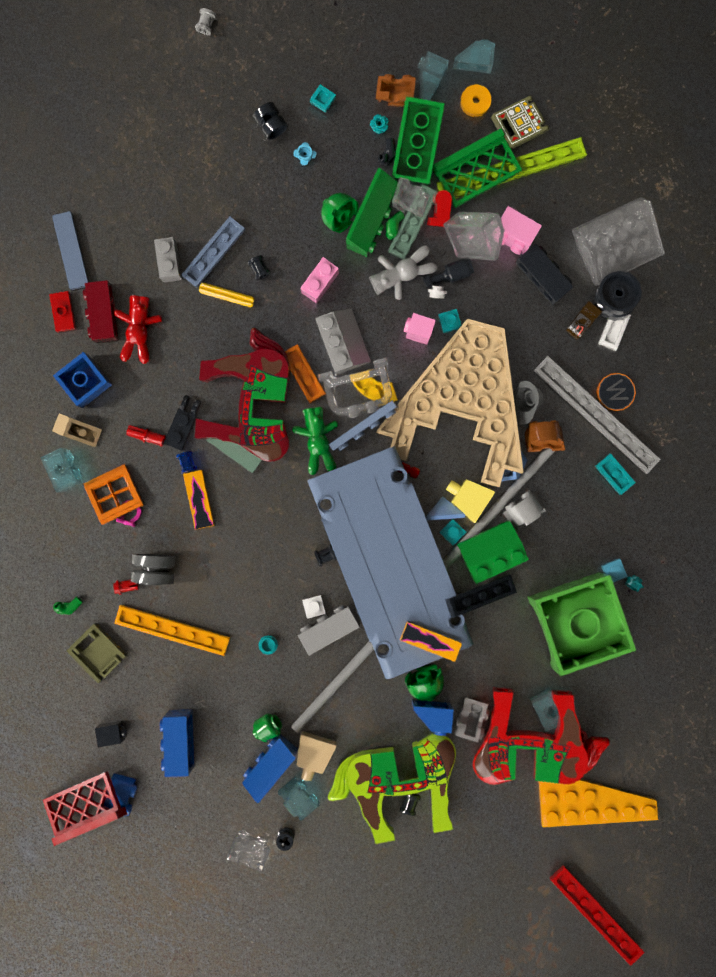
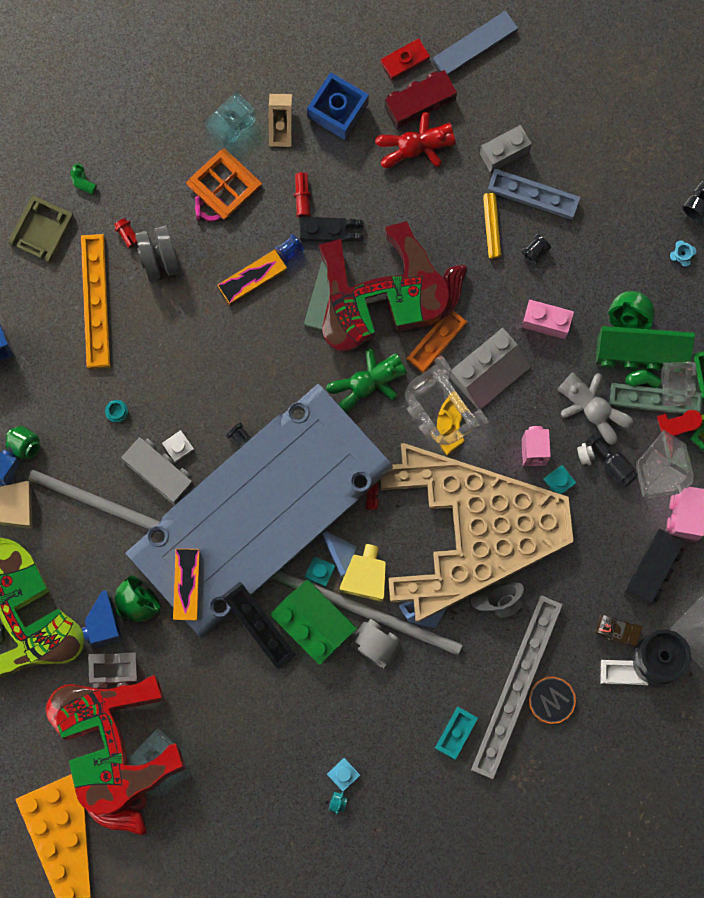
camera: 65 degrees right, 10 degrees down
sand blue plate [329,400,398,451] -> none
dark orange cylinder [524,420,565,452] -> none
bright green piece [528,572,636,676] -> none

